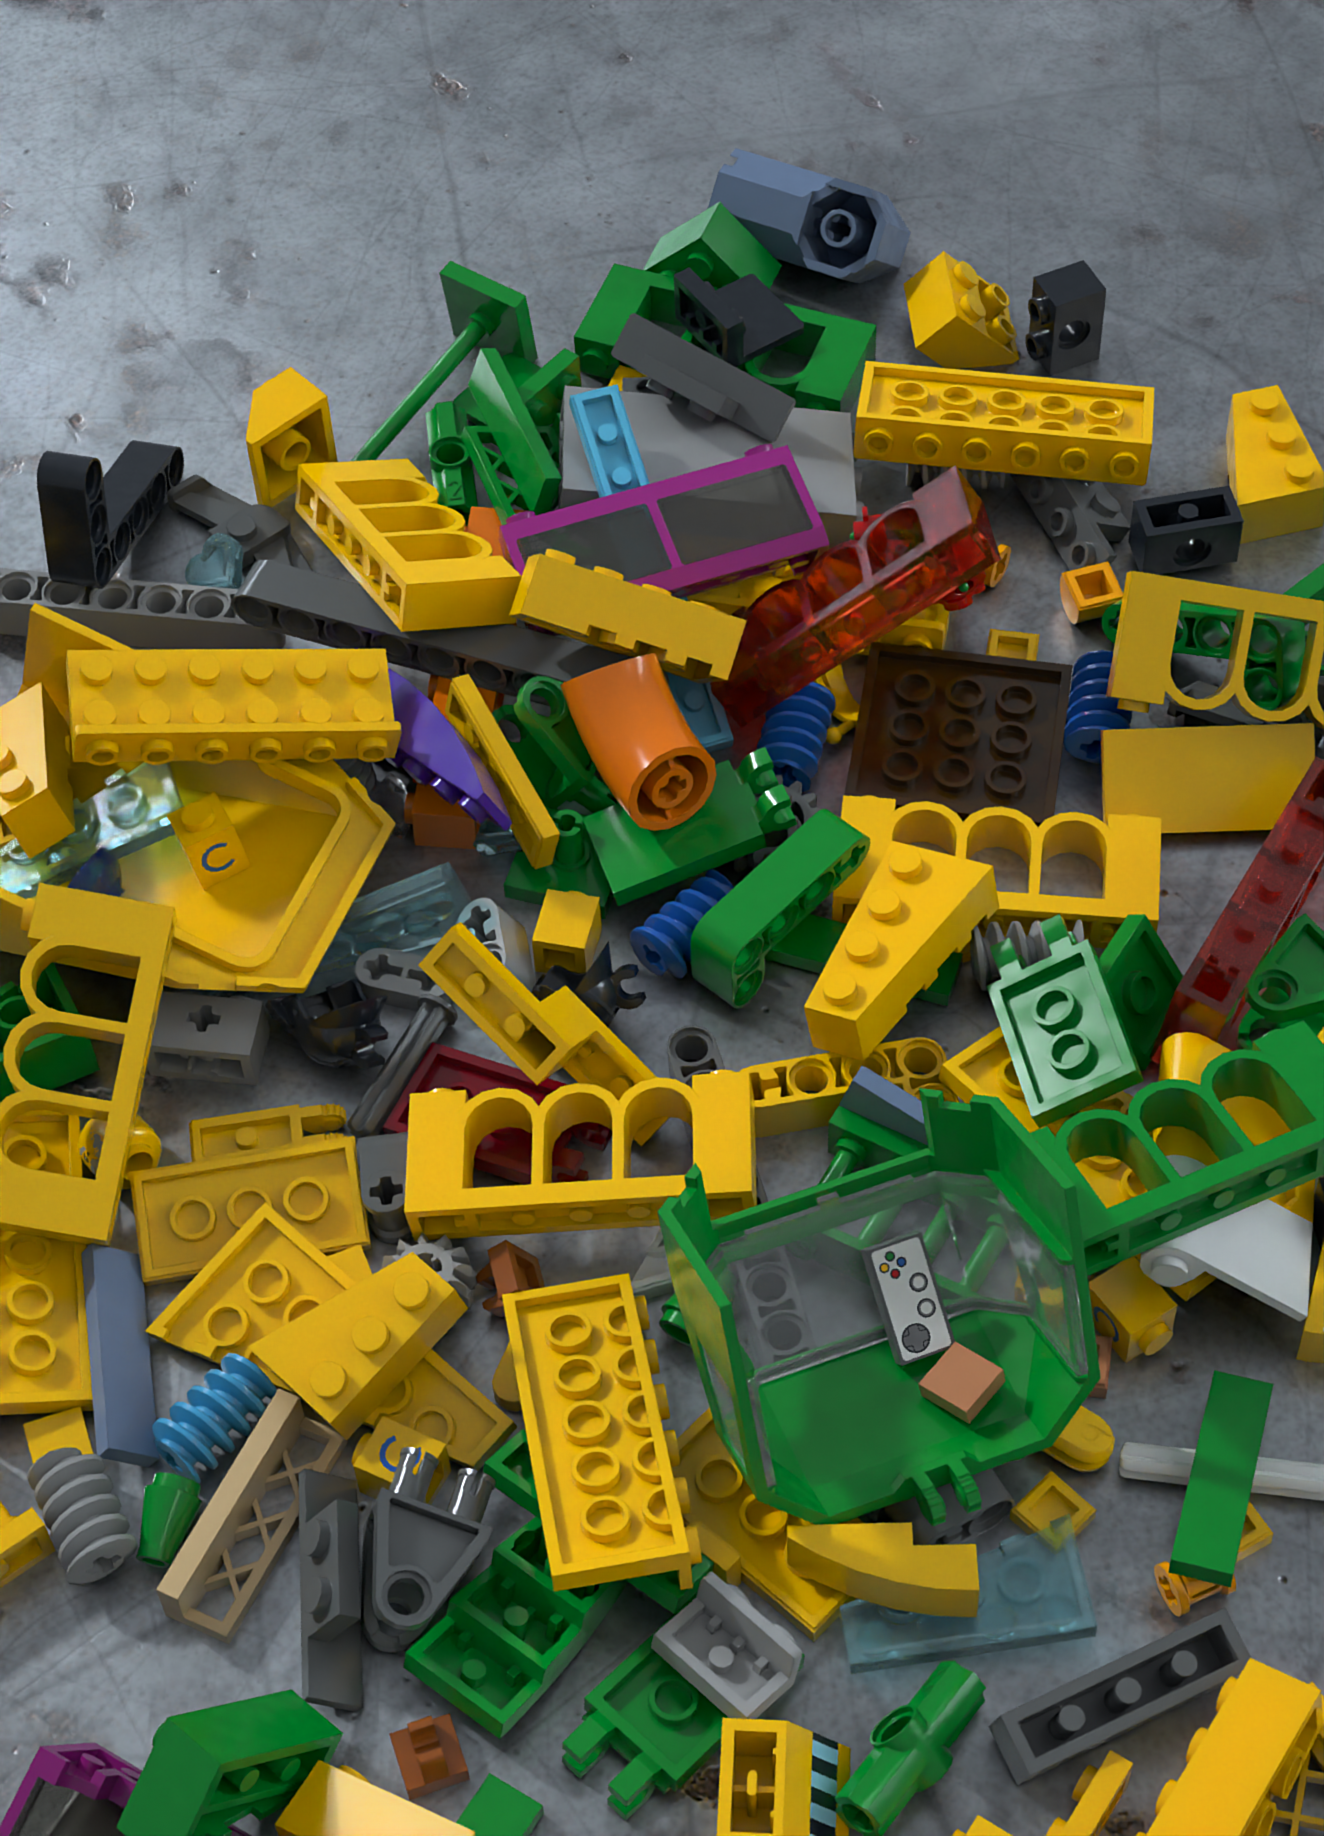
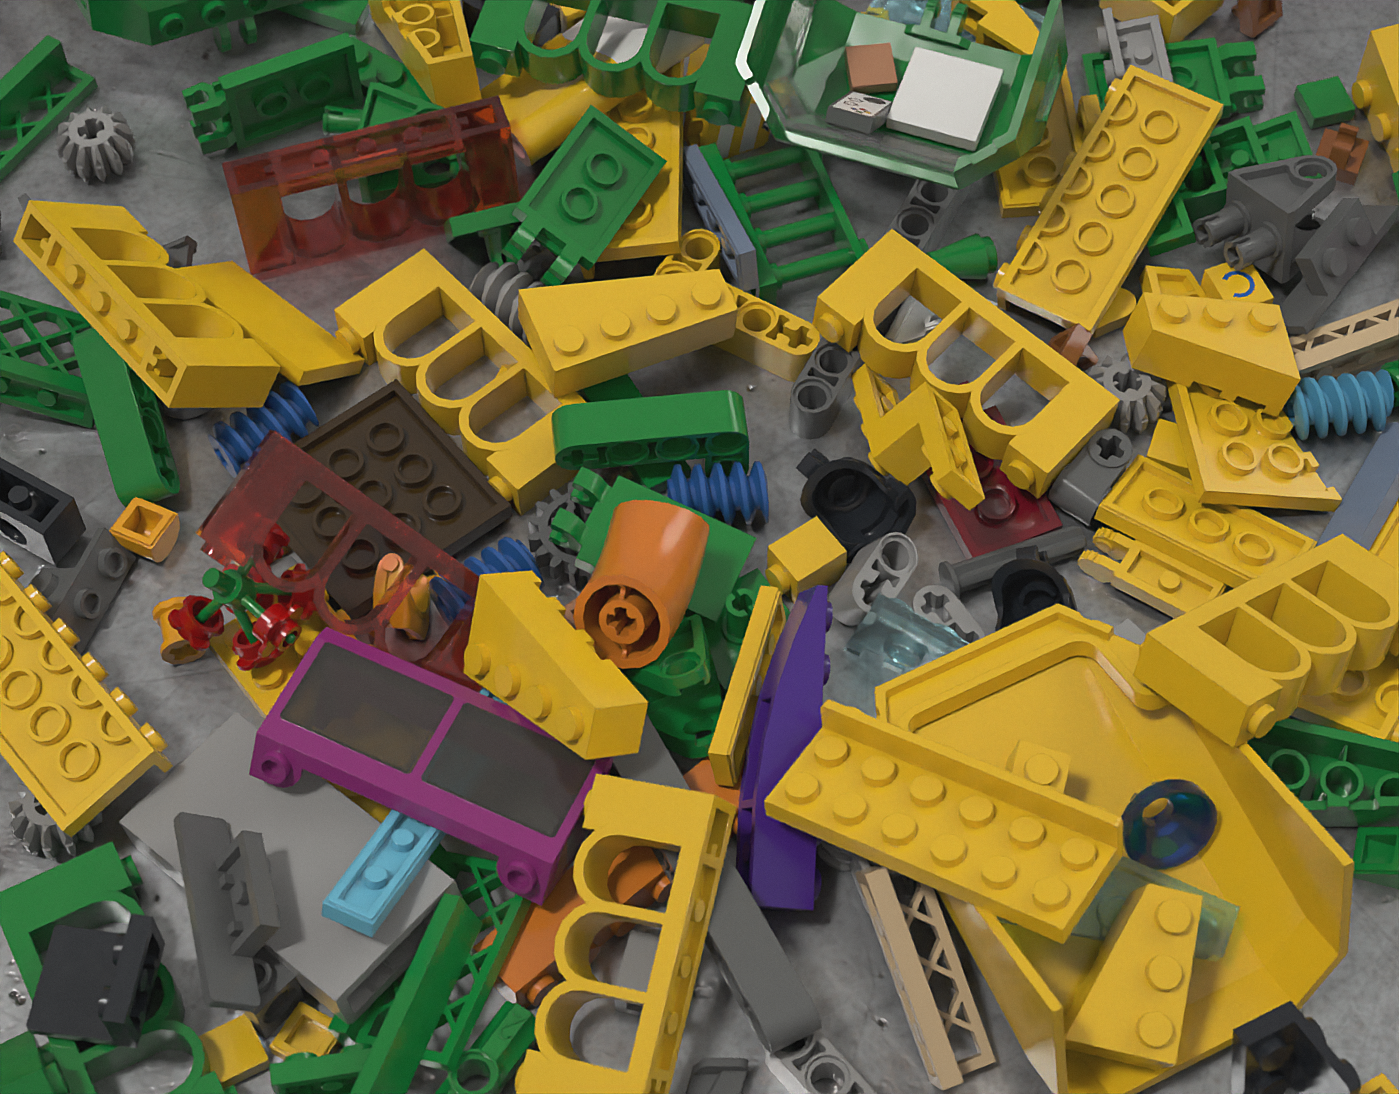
camera: 140 degrees left, 5 degrees up
none -> white tile [886,47,1004,151]

